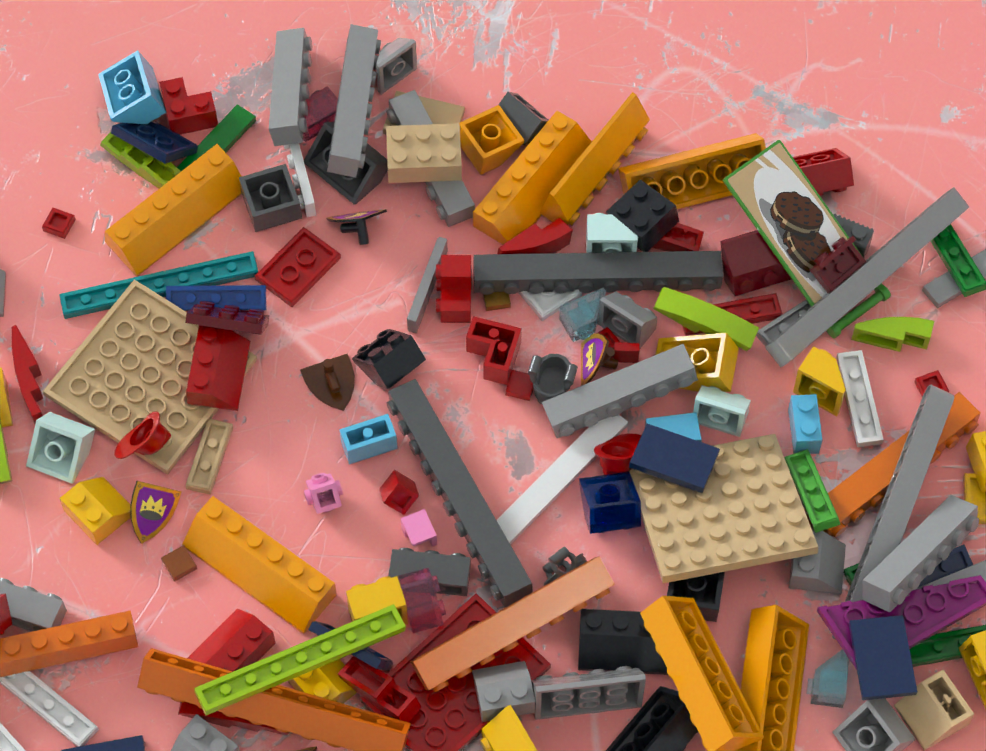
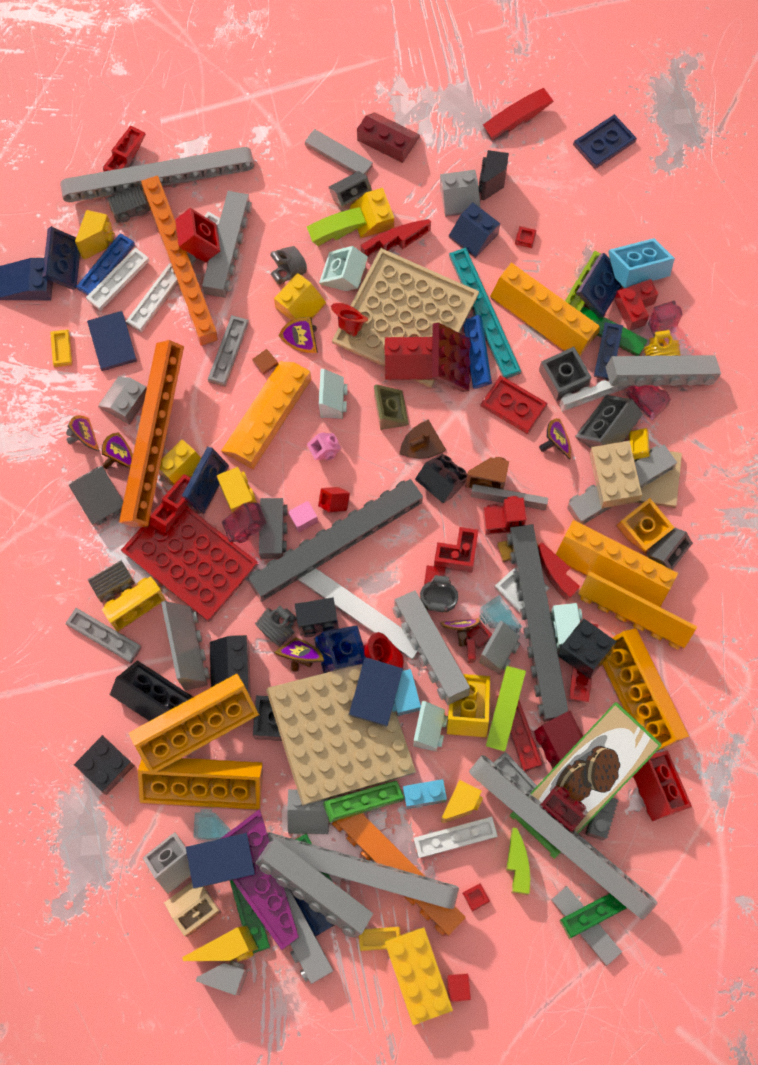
camera: 85 degrees right, 10 degrees up
tan tile [185,419,233,495] -> none
red slope [187,609,276,672] -> none
lime plate [194,604,406,715] -> none
light grey brick [327,24,381,178] -> none
medium azure brick [339,414,398,465] -> none
light grey slope [376,38,417,95] -> none
orange brick [410,556,615,692] -> none
light grey slope [472,661,535,722] -> none
none -> light grey tile [207,315,249,387]
none -> dark grey piece [270,246,307,284]
none -> shield [274,637,324,672]
none -> black brick [295,597,339,637]
none -> light aqua slope [319,369,348,419]
none -> olive slope [374,384,409,430]
none -> dark blue slope [449,202,500,258]
none -> dark orange slope [465,457,510,490]
none -> dark blue plate [594,322,623,380]
none -> yellow tile [629,428,650,460]
none -> yellow piece [643,330,681,356]
none -> clear pink brick [648,300,682,337]

